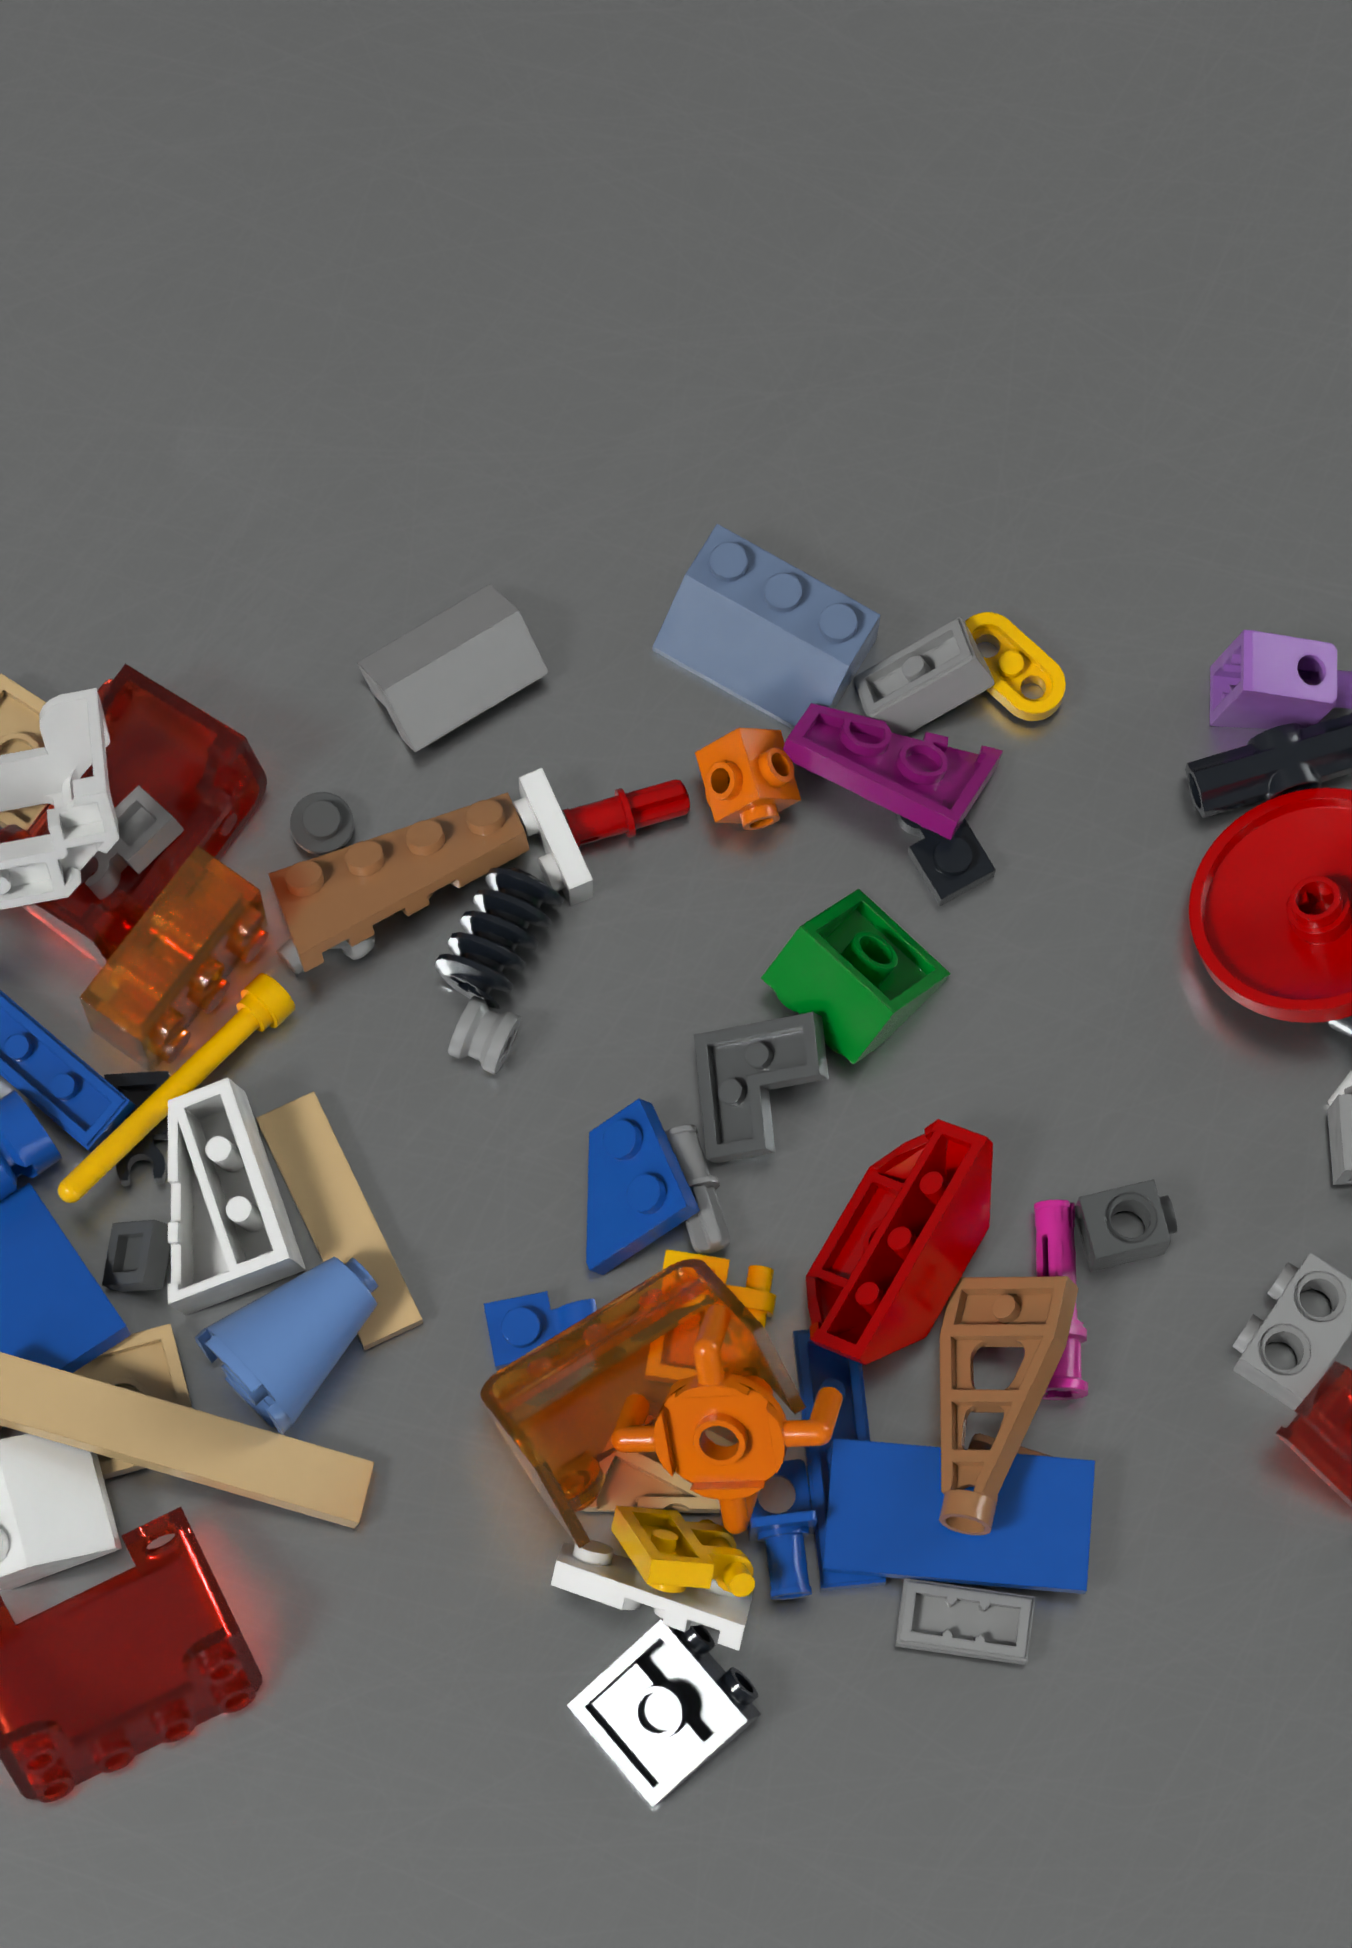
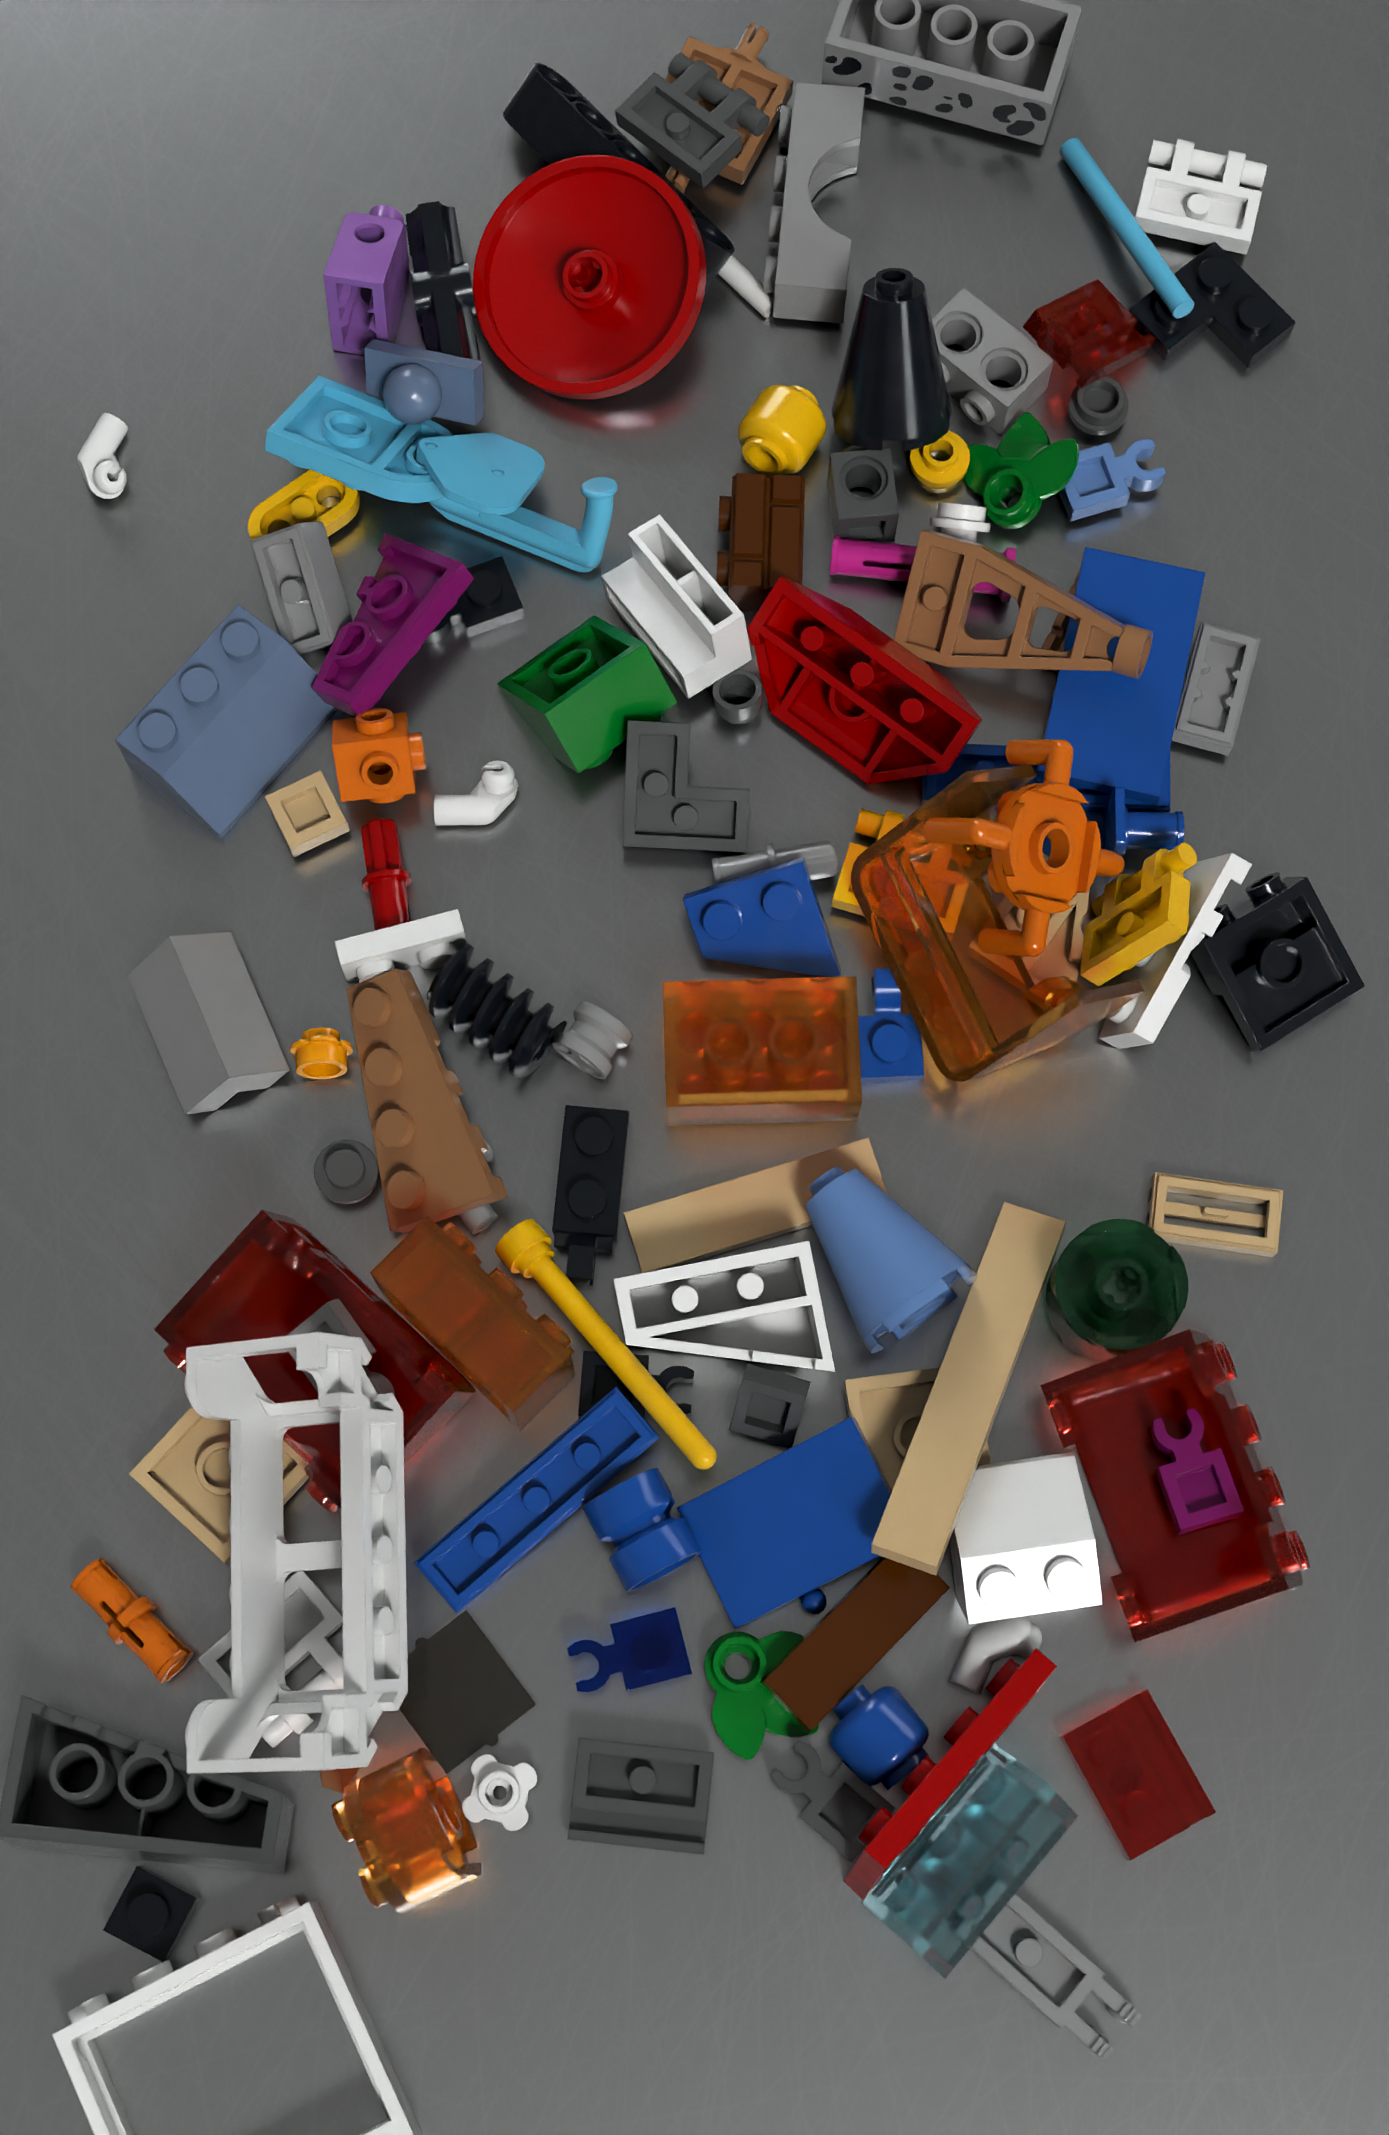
camera: 80 degrees left, 0 degrees up
none -> white arm [77,413,128,499]
none -> medium azure plate [264,375,618,573]
none -> tan plate [264,770,350,857]
none -> light orange plate [290,1027,353,1079]
none -> sand blue tile [364,339,484,426]
none -> white arm [434,760,518,826]
none -> black hinge [552,1105,629,1286]
none -> white piece [601,514,752,699]
none -> clear orange brick [663,976,862,1126]
none -> dark grey hinge [713,669,763,724]
none -> reddish brown brick [716,473,805,612]
none -> yellow head [738,384,826,476]
none -> black cone [831,268,952,451]
none -> yellow plate [909,430,970,489]
none -> white plate [929,502,991,543]
none -> green plate [964,412,1079,529]
none -> clear green brick [1046,1219,1188,1363]
none -> medium blue plate [1059,439,1166,522]
none -> dark grey plate [1068,375,1129,435]
none -> tan tile [1145,1172,1283,1257]
none -> magenta plate [1151,1408,1244,1535]

